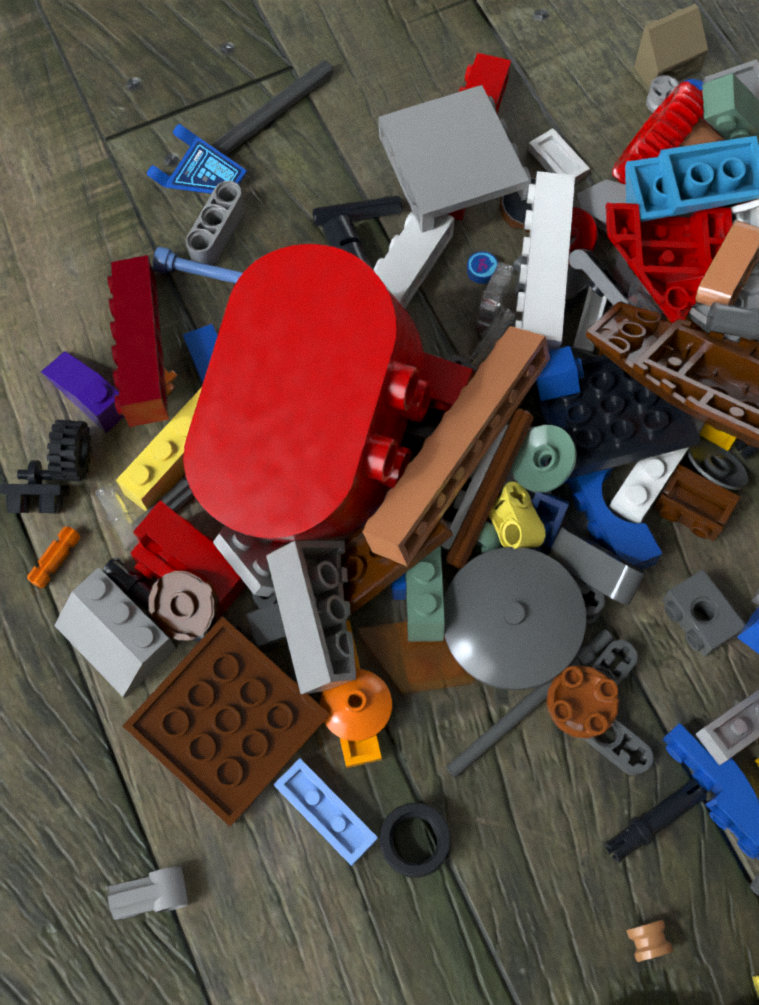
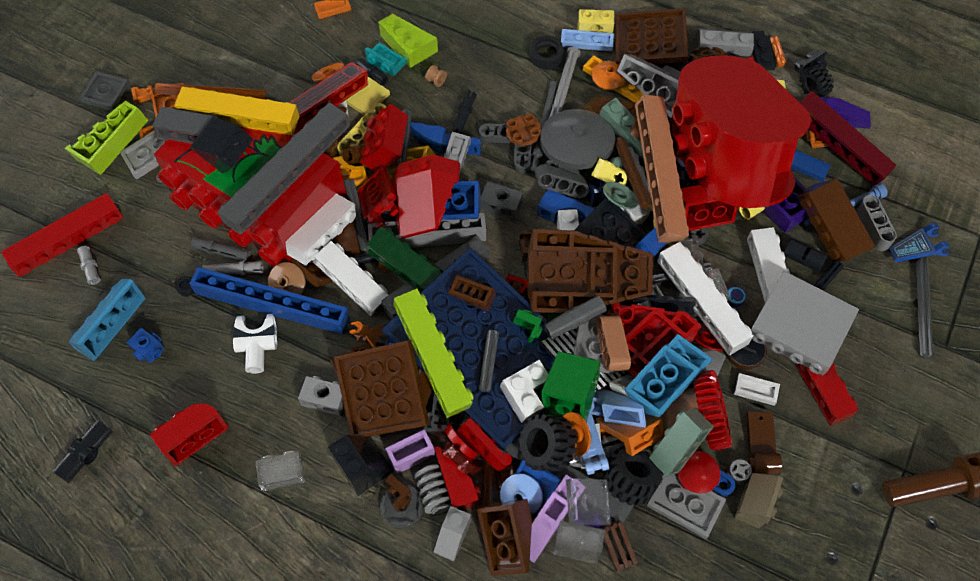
camera: 140 degrees right, 5 degrees down
none -> light grey axle [549,47,581,118]
none -> light yellow brick [578,9,614,33]
none -> reddish brown door [747,412,782,475]
none -> black hinge [752,30,776,71]
none -> reddish brown slope [797,178,875,262]

